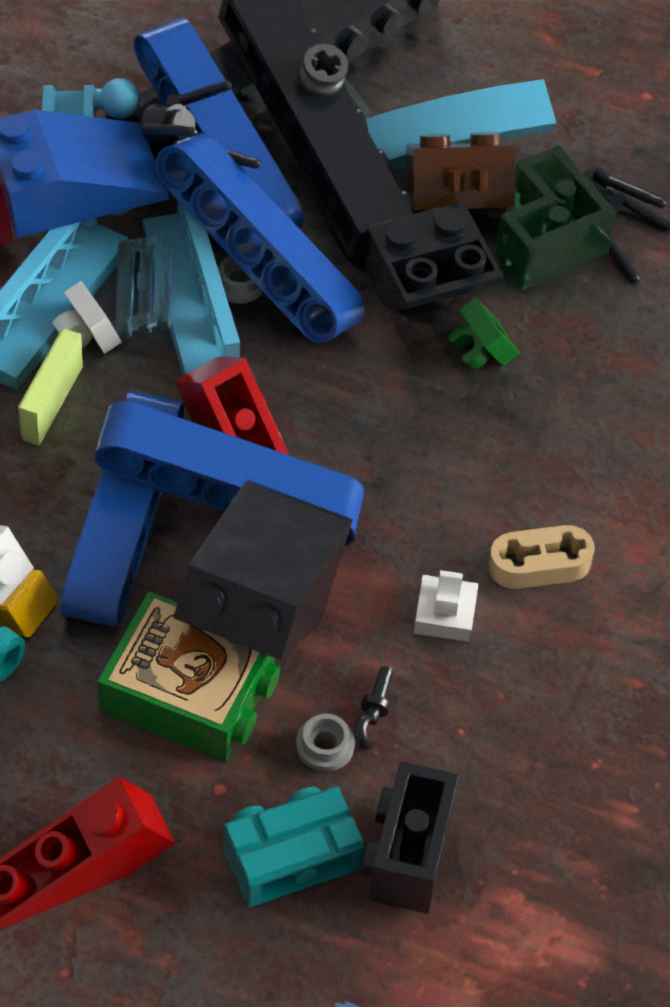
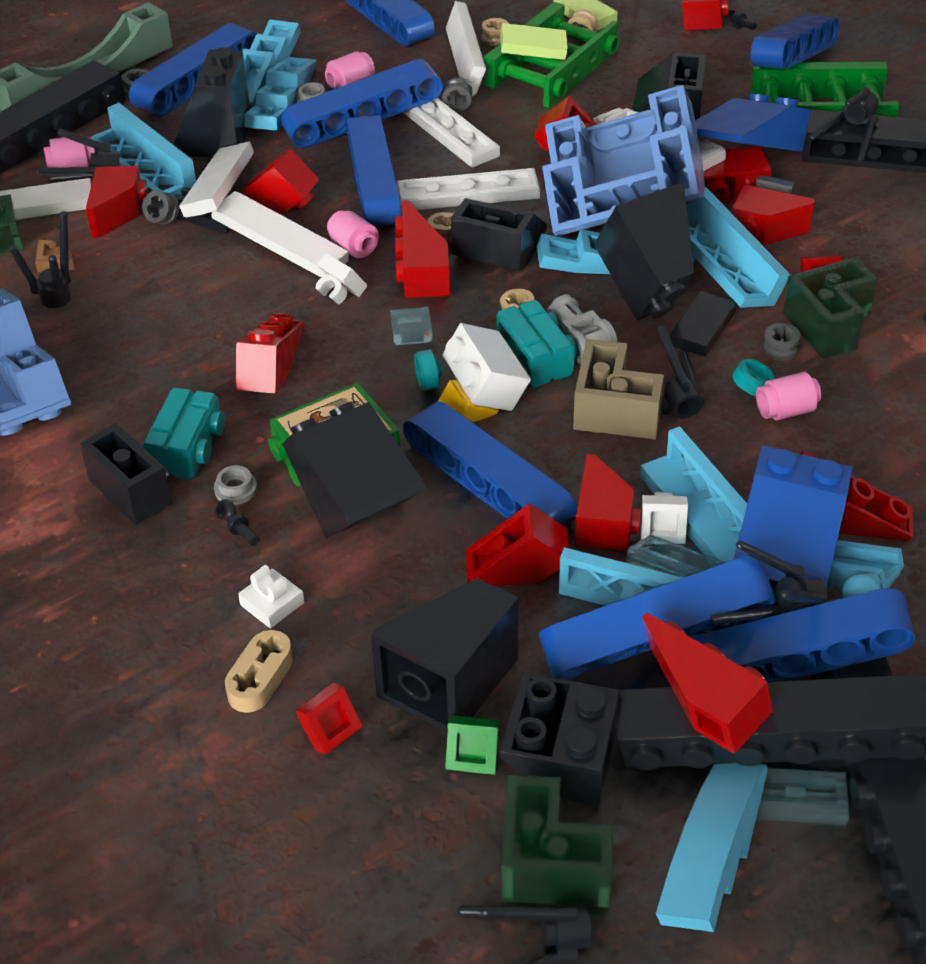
camera: 130 degrees right, 10 degrees down
yellowish green tile [18,328,83,446] -> none
blue beam [94,401,364,546] -> none
dark grey bush [299,44,349,96] -> none
reddish brown brick [407,132,515,211] -> none
none -> red tile [296,683,363,755]
none -> black slope [371,579,518,732]
none -> red slope [575,454,641,552]
none -> red slope [642,613,773,755]

